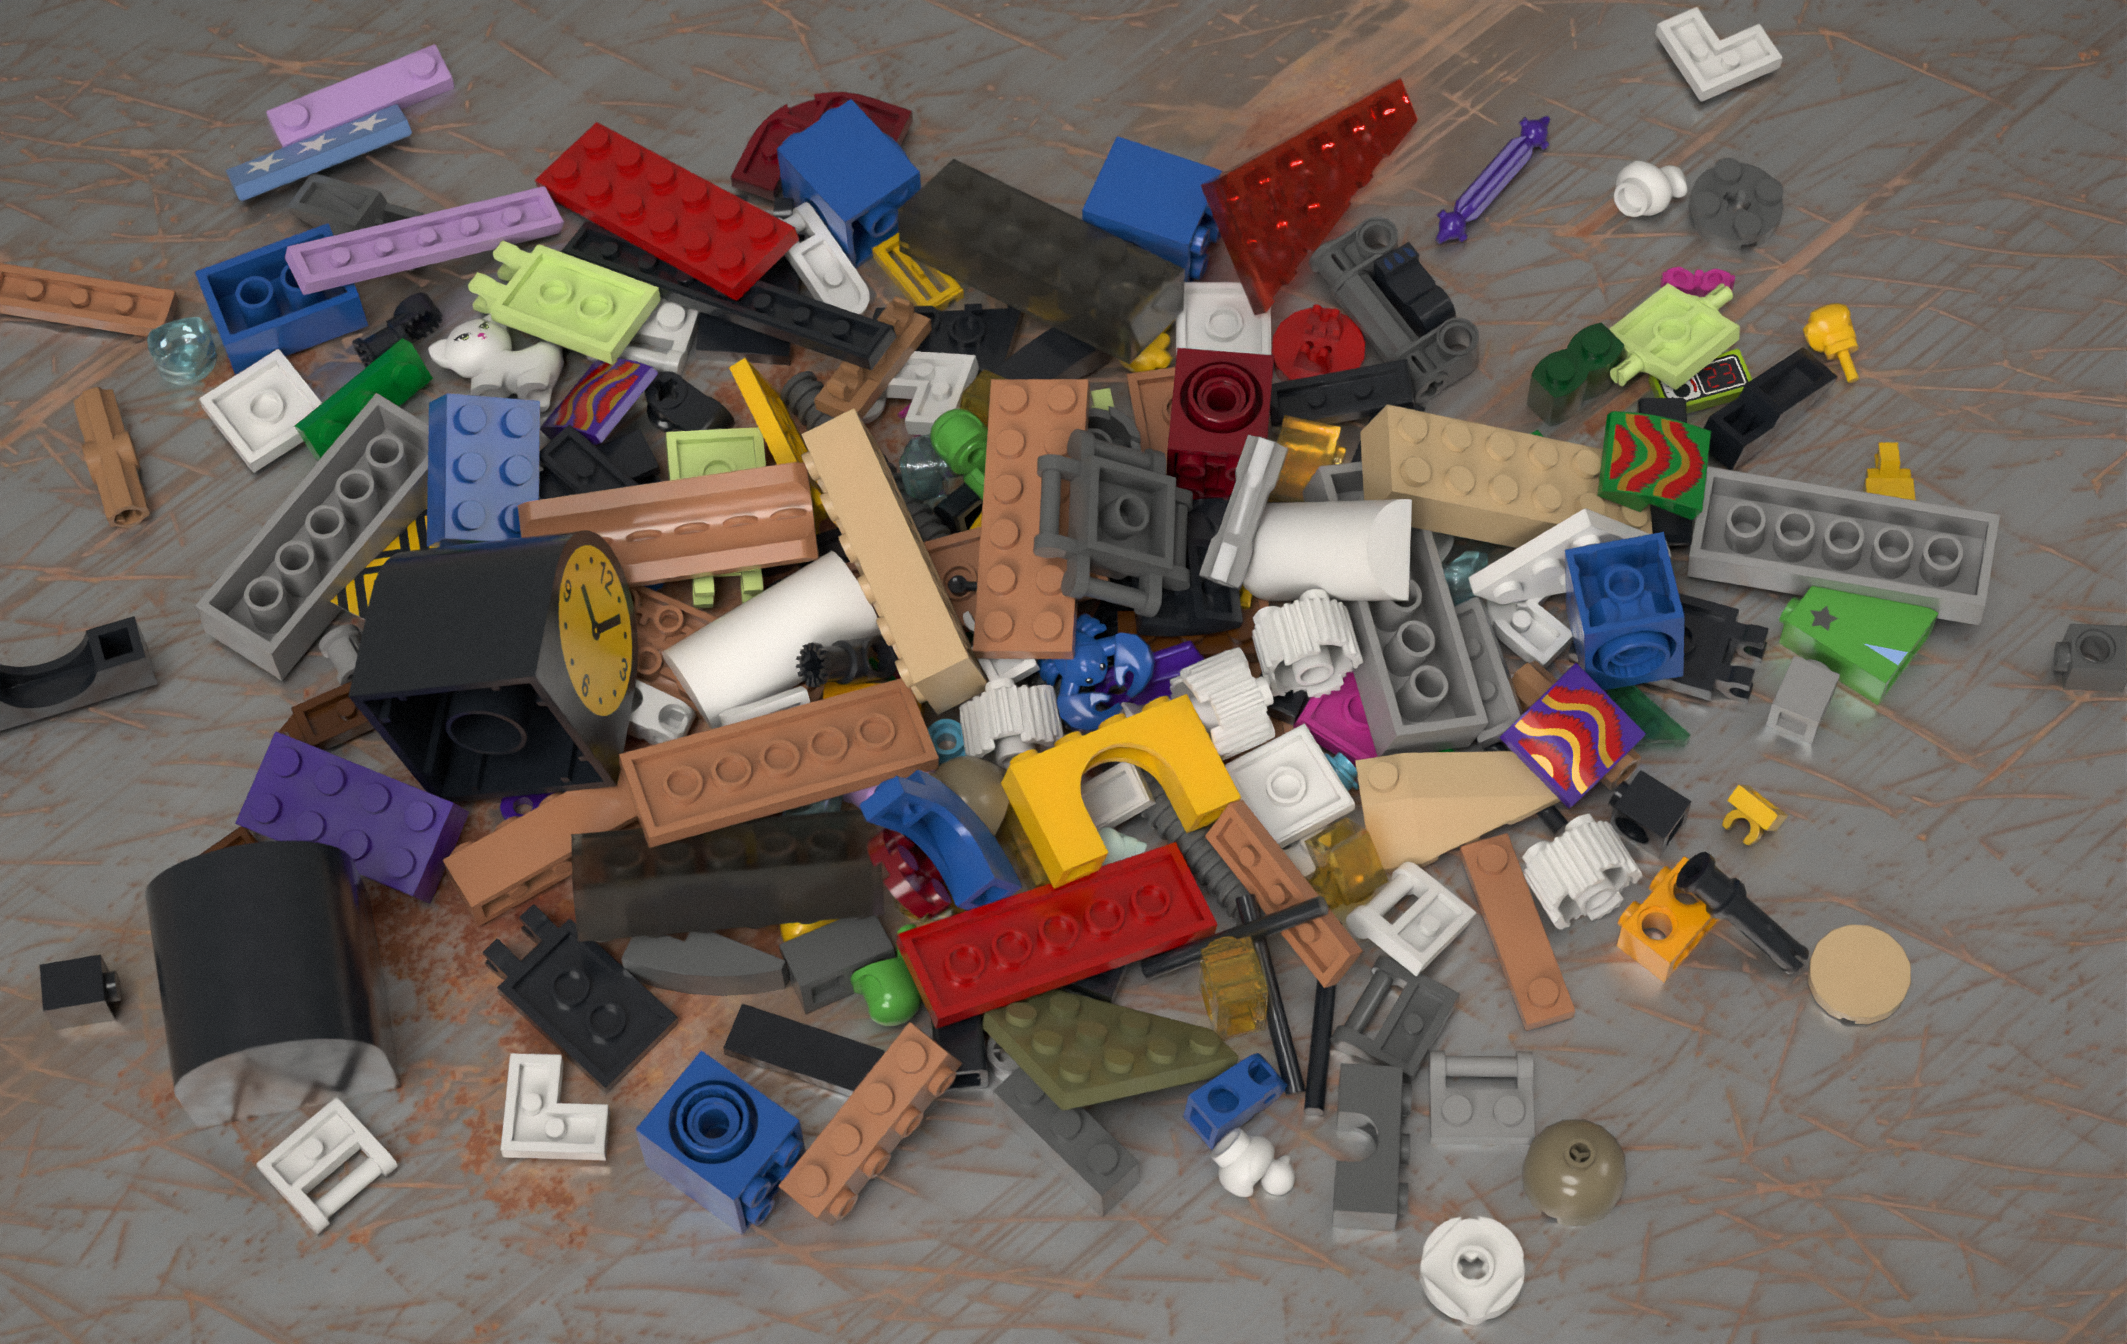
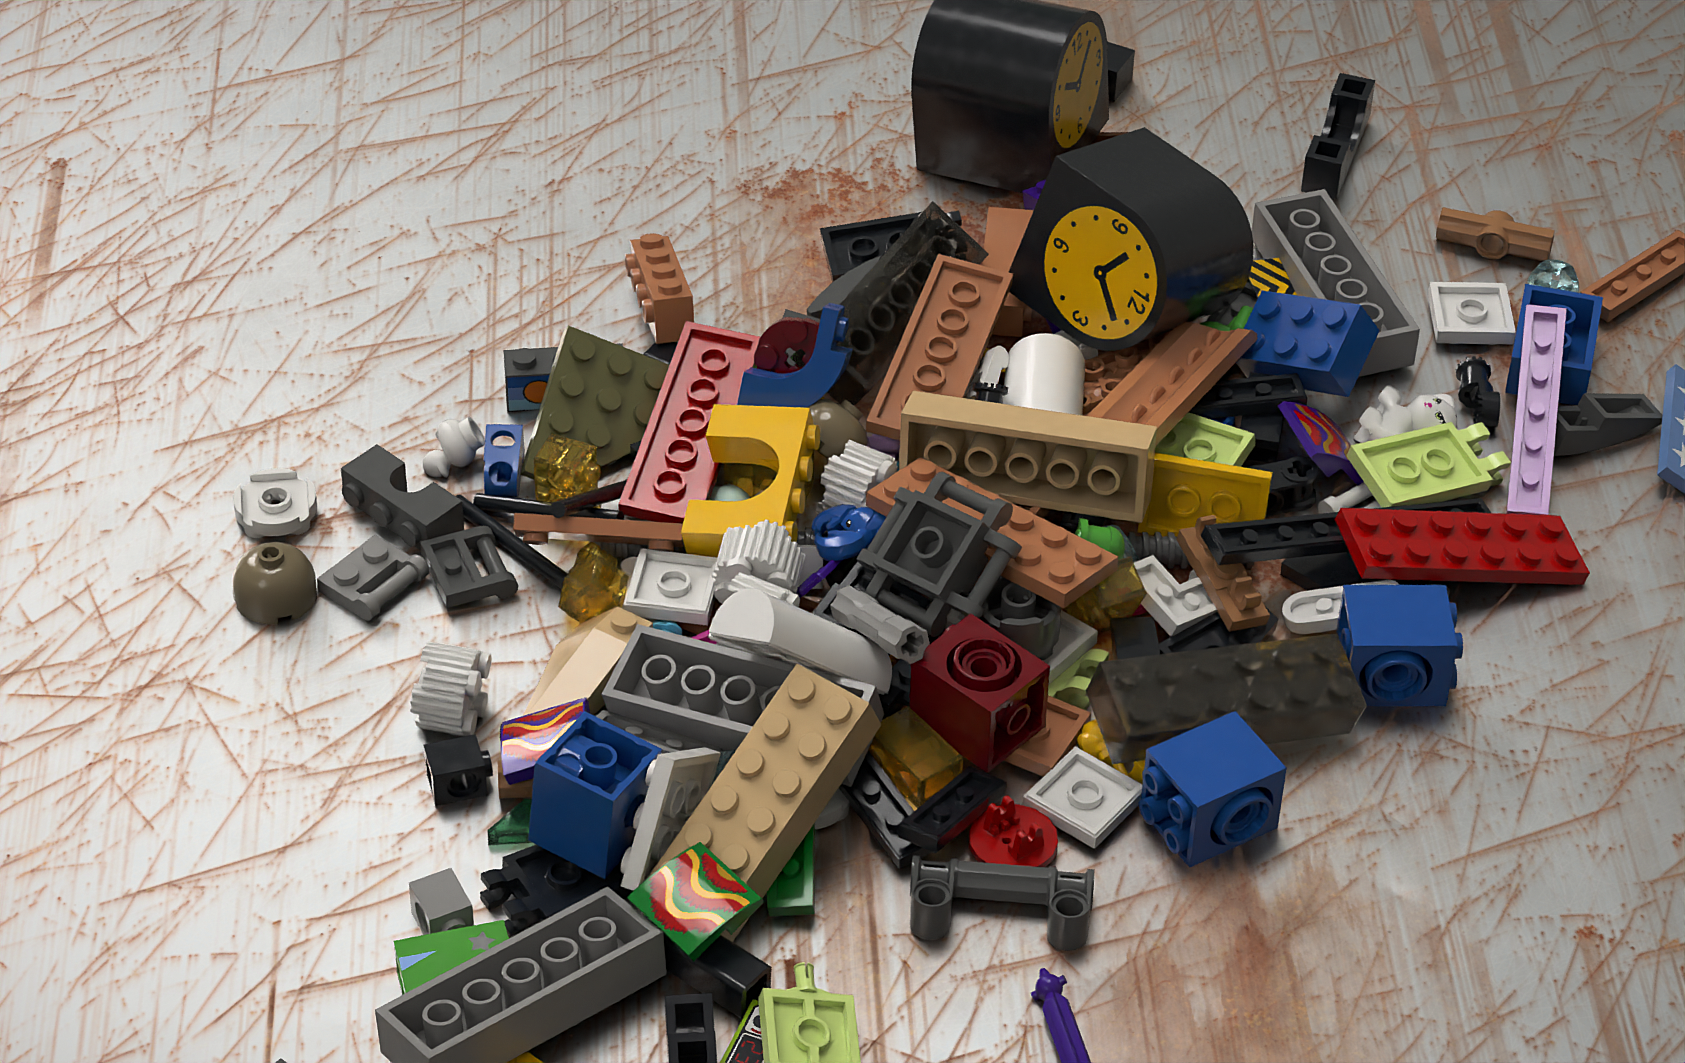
camera: 125 degrees right, 20 degrees down
white plate [256,1097,398,1234] -> none
green plate [294,338,433,461] -> none
white plate [501,1053,610,1160] -> none
blue brick [635,1050,806,1236] -> none
black tile [723,1003,885,1096] -> none
dark red plate [731,92,913,201] -> none
clear red wing [1200,78,1418,315] -> none
white plate [1346,862,1477,977] -> none
black leg [1373,242,1456,338] -> none
nougat plate [1459,833,1575,1031] -> none
dark green brick [1527,323,1625,427] -> none
light orange brick [1617,856,1720,983] -> none
black pin [1676,852,1809,974] -> none
yellow tile [1722,784,1789,845] -> none
tan tile [1808,924,1911,1025] -> none

